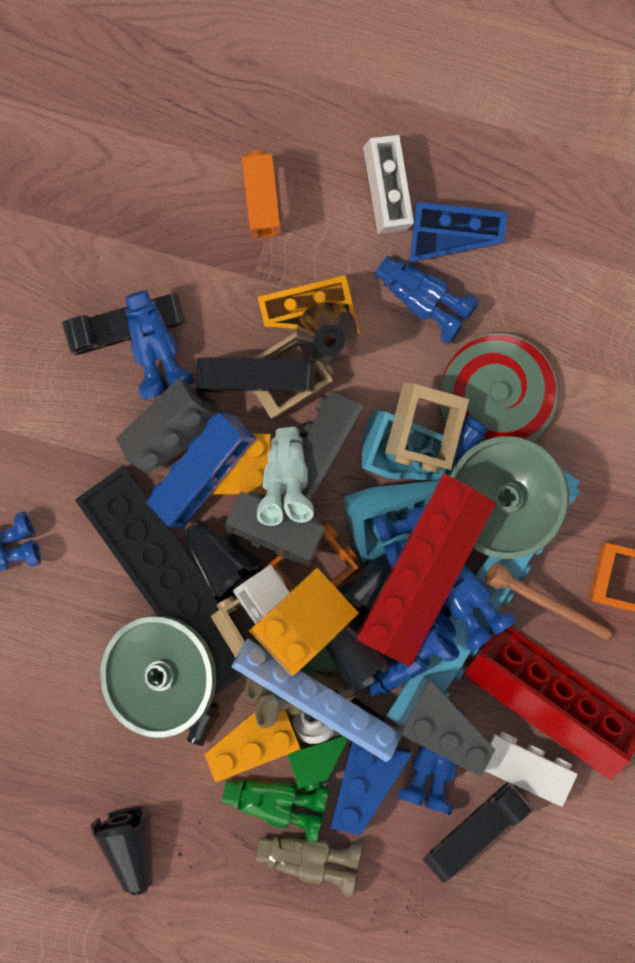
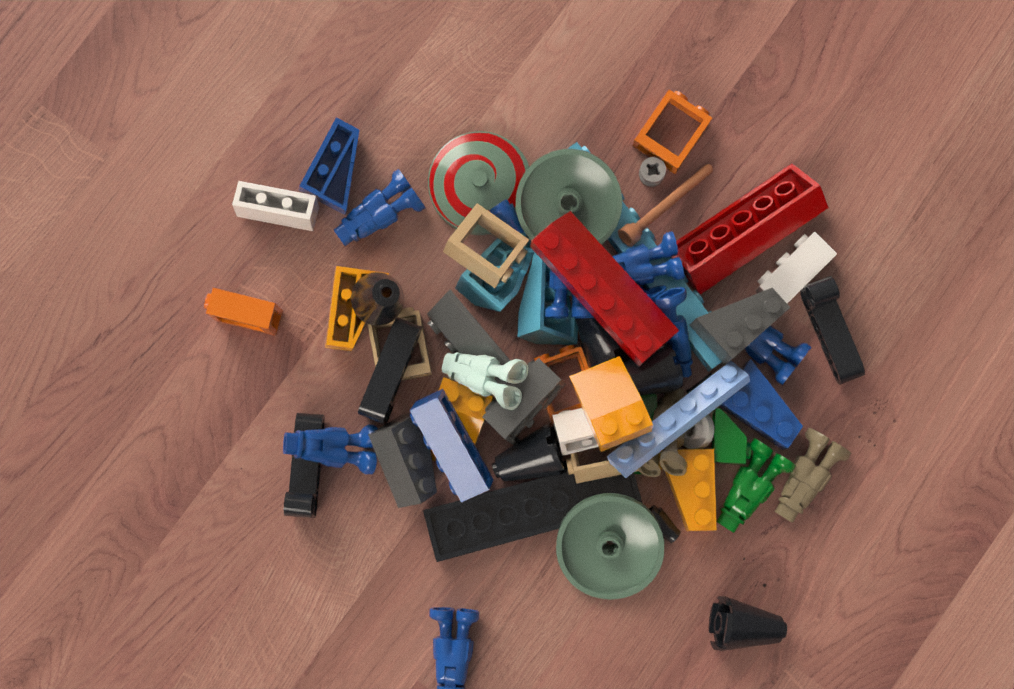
camera: 70 degrees left, 5 degrees down
none -> light grey wheel [639,157,666,187]

